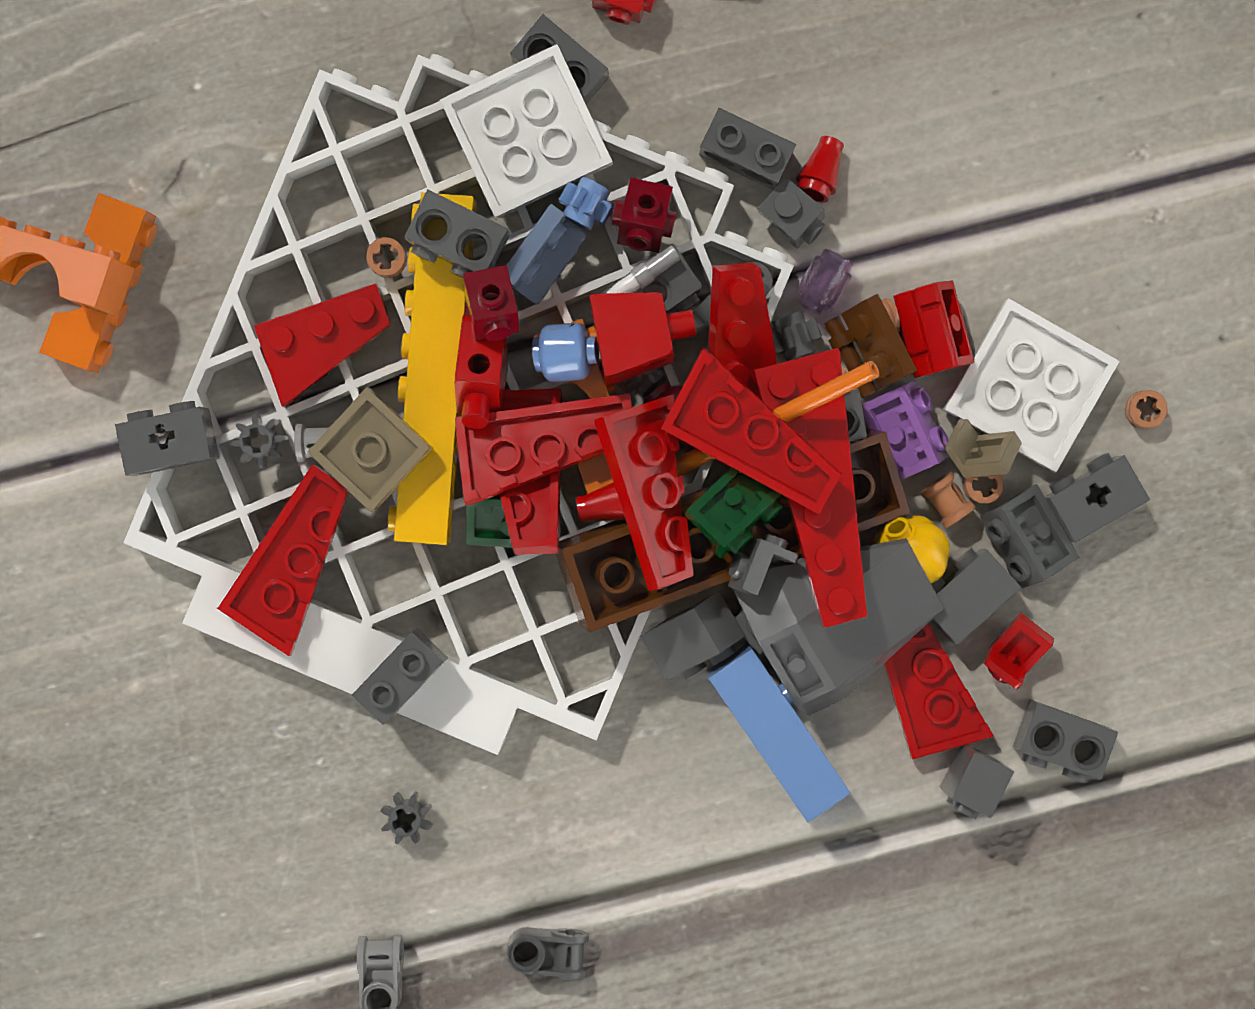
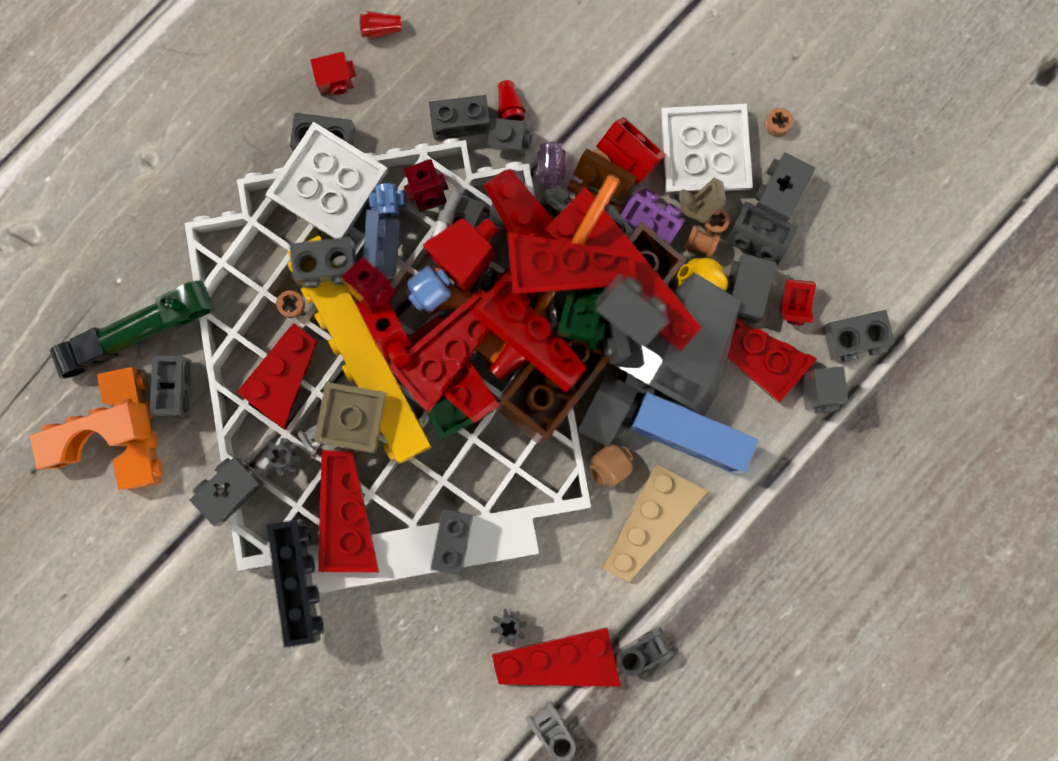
camera: 30 degrees left, 5 degrees down
none -> dark green piece [50,280,214,379]
none -> dark grey brick [150,355,192,418]
none -> black brick [266,519,324,648]
none -> red wing [492,627,621,687]
none -> medium nougat head [589,443,633,487]
none -> dark grey brick [595,273,669,348]
none -> tan wing [602,464,708,582]

